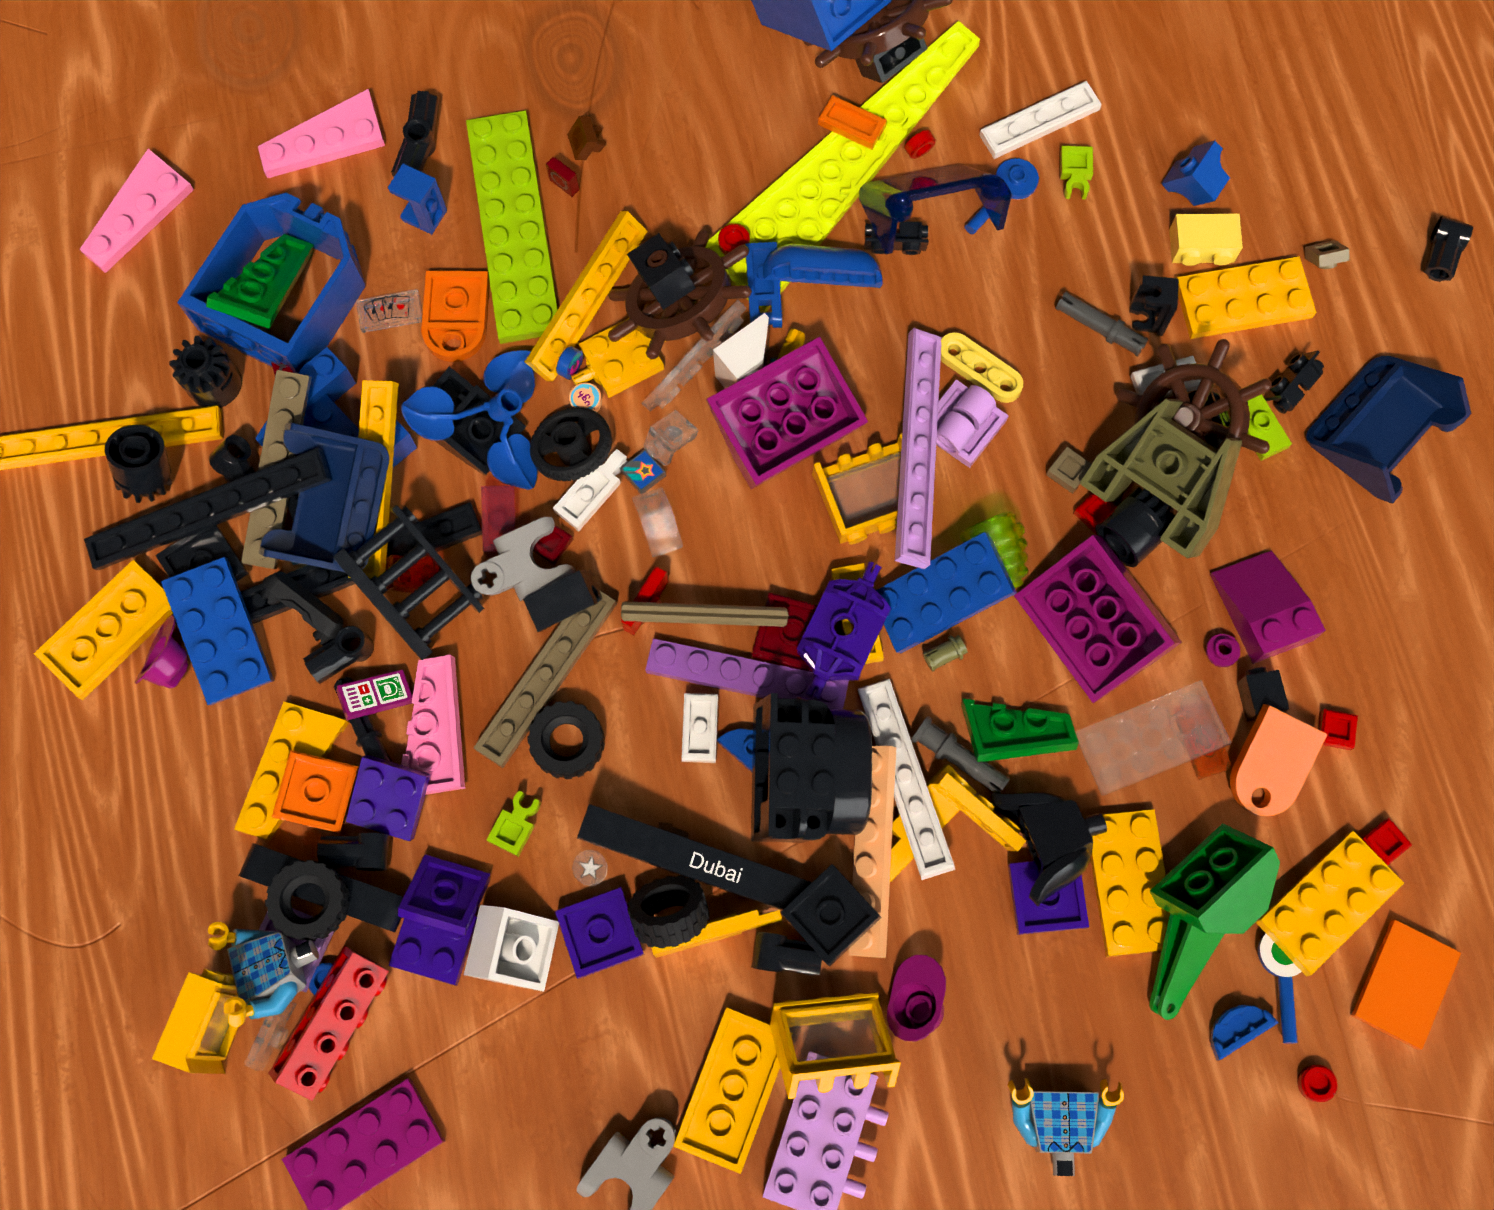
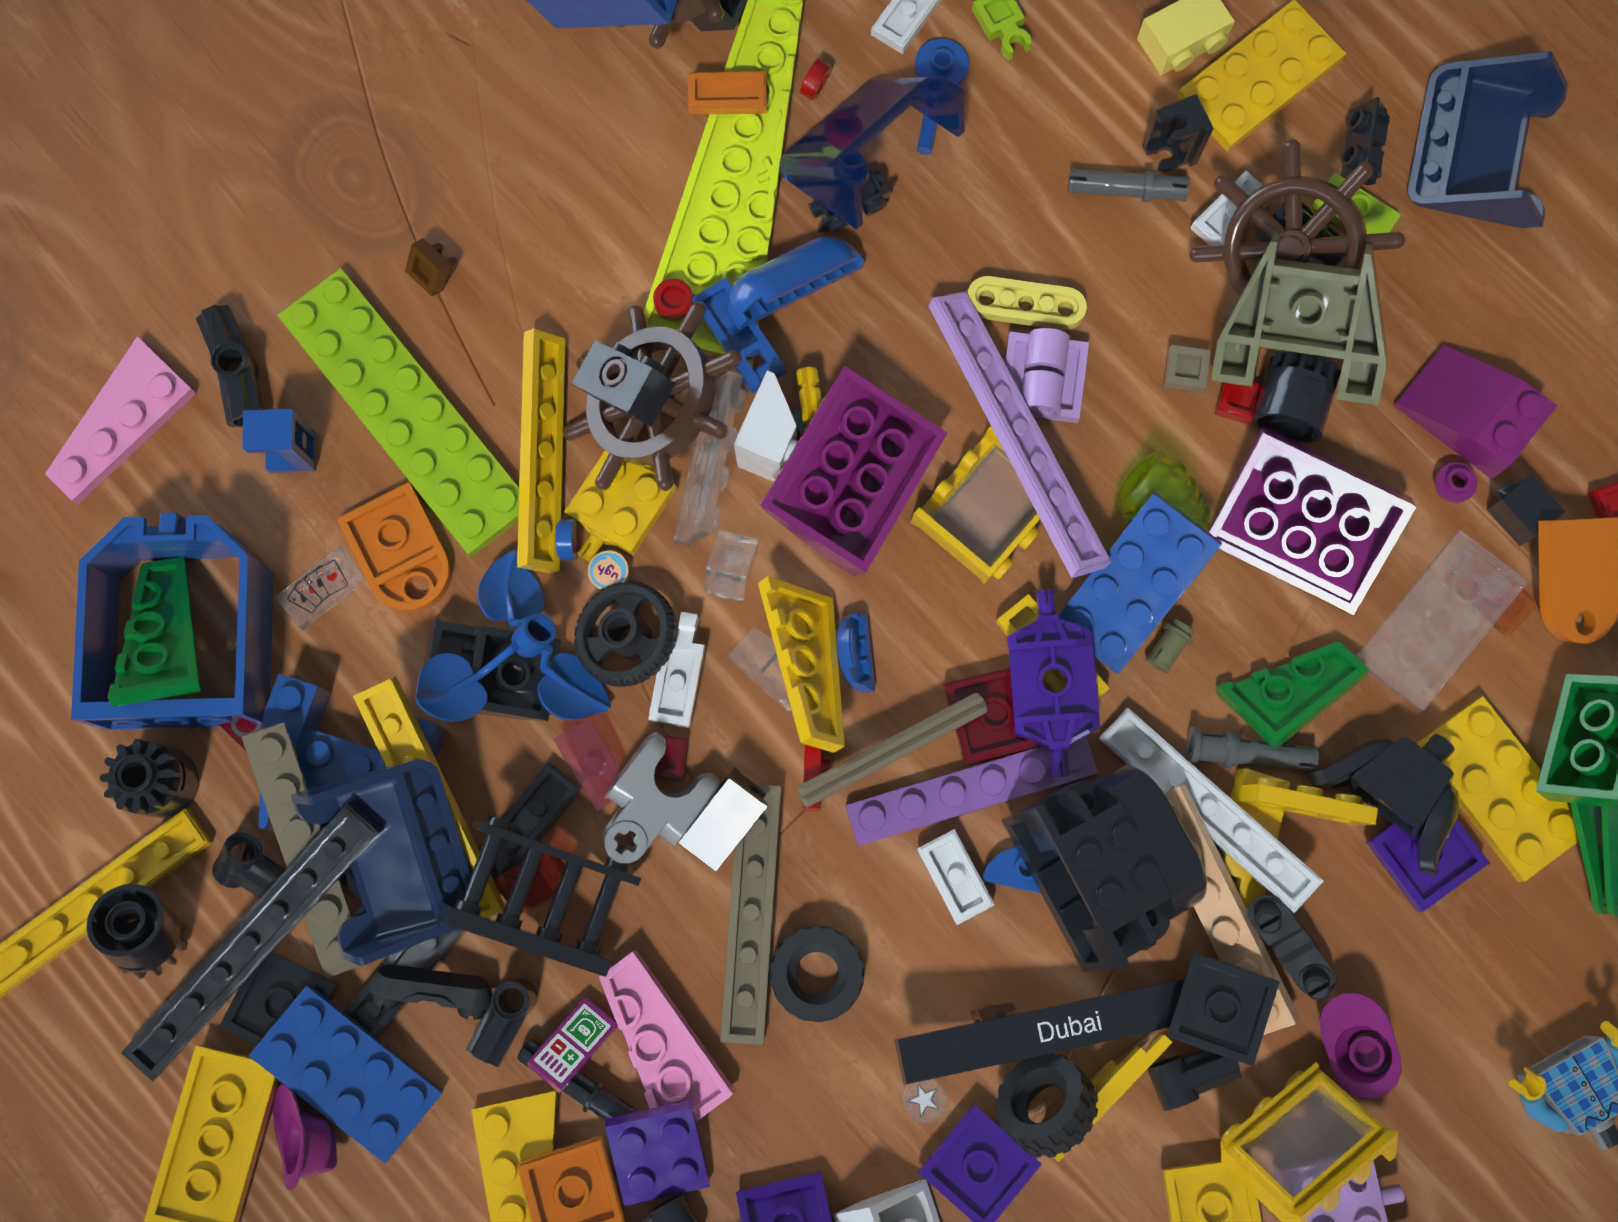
camera: 30 degrees left, 5 degrees up
lime plate [486,791,541,857] -> none
dark red tile [546,157,579,197] -> none
tile [620,449,666,496] -> none
none -> yellow wing [758,576,845,753]
none -> blue plate [836,611,875,693]
none -> black piece [1248,895,1336,1000]

